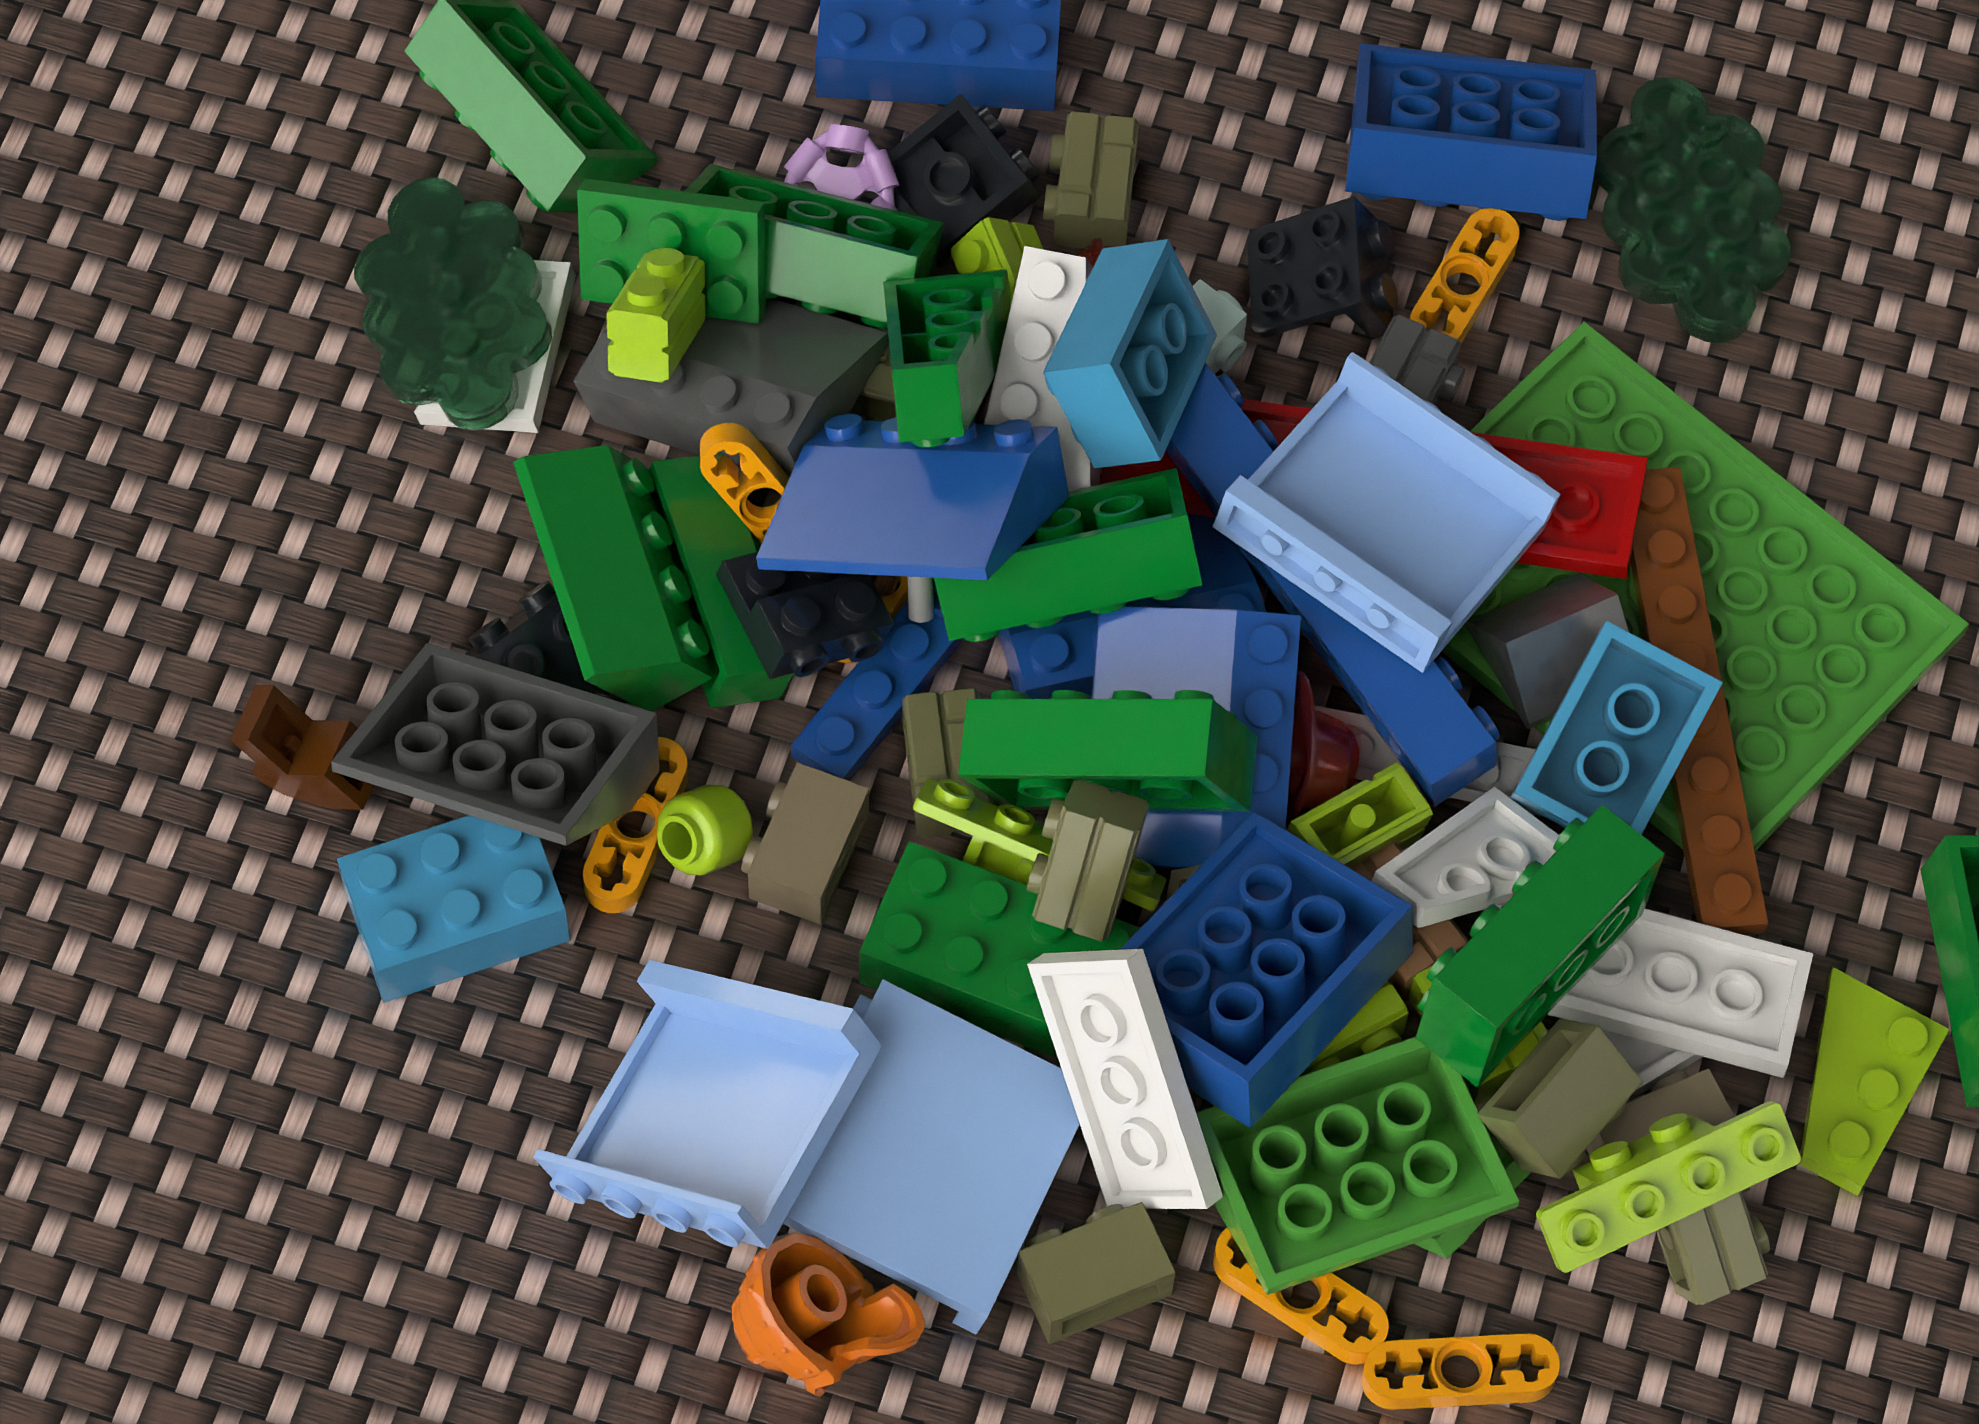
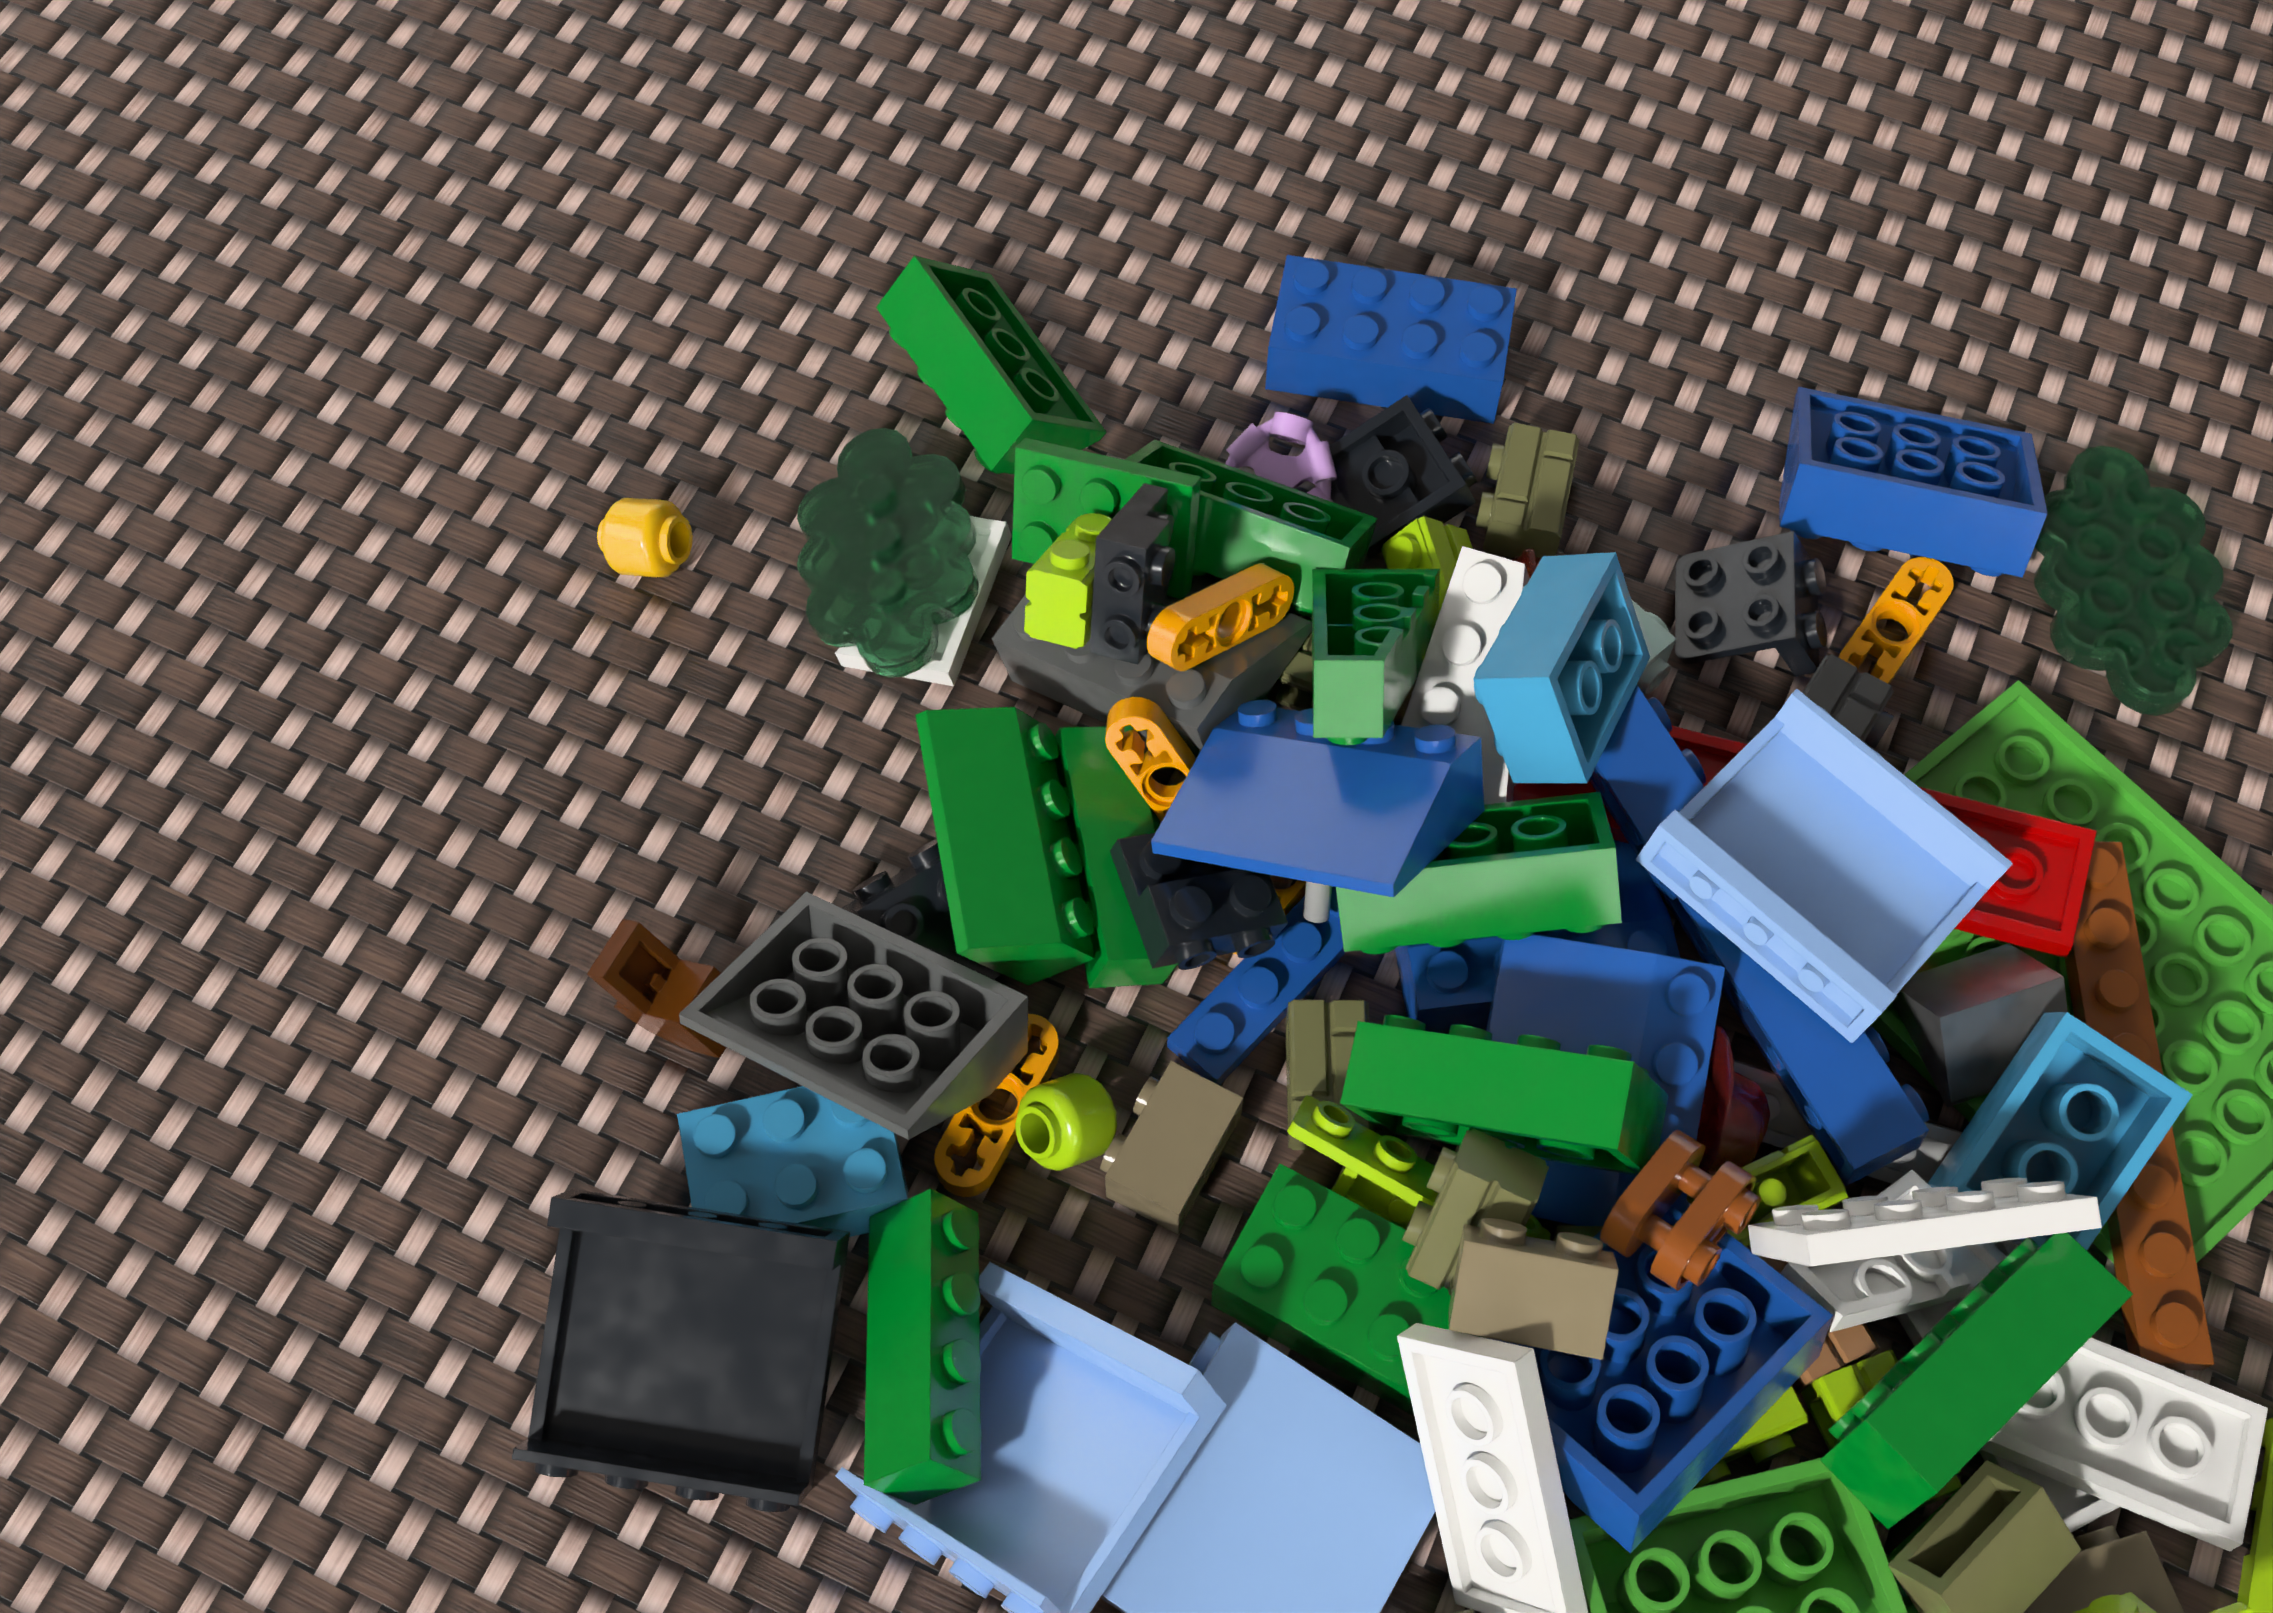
camera: 10 degrees right, 0 degrees up
none -> black panel [512,1189,850,1512]
none -> yellow head [597,498,693,577]
none -> green brick [864,1189,982,1505]
none -> black plate [1090,483,1175,665]
none -> light orange beam [1147,563,1294,671]
none -> dark tan brick [1448,1218,1619,1360]
none -> dark orange brick [1600,1129,1761,1291]
none -> white plate [1748,1178,2102,1266]

